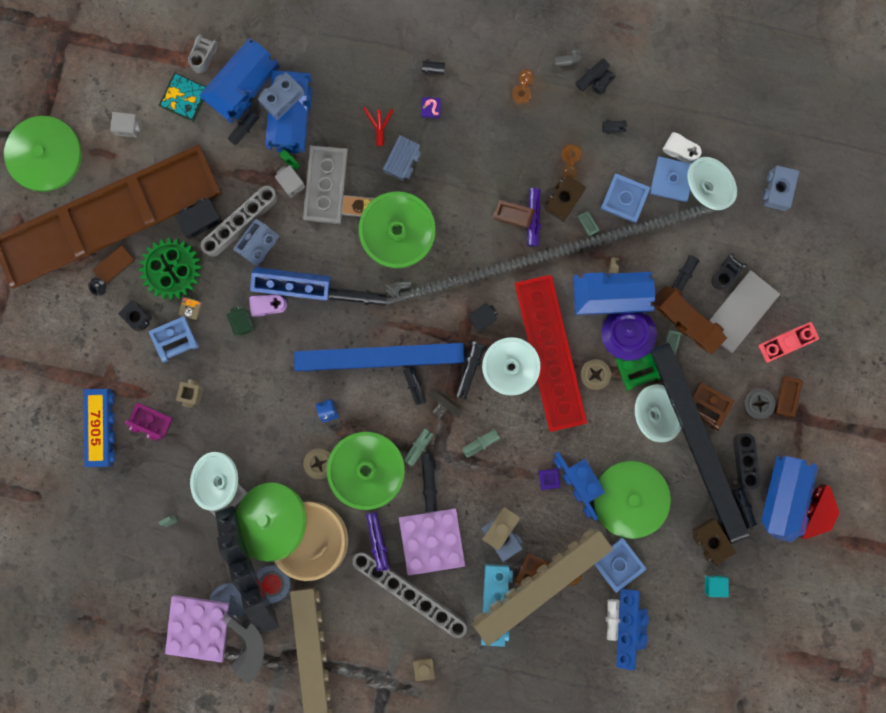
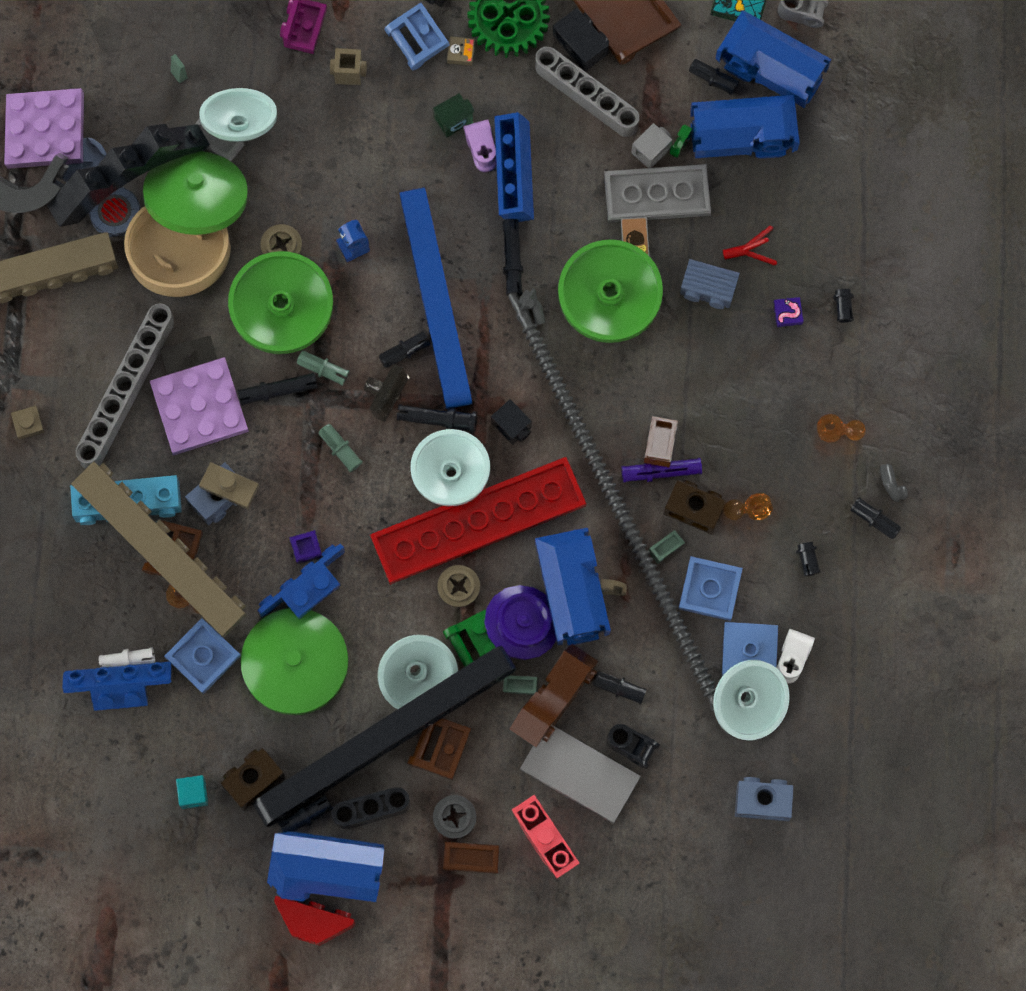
camera: 80 degrees right, 10 degrees down
sand blue brick [233,219,279,266] -> none
sand blue brick [258,72,305,120] -> none
dark purple pin [366,512,389,572] -> none
black pin [592,70,616,94] -> none

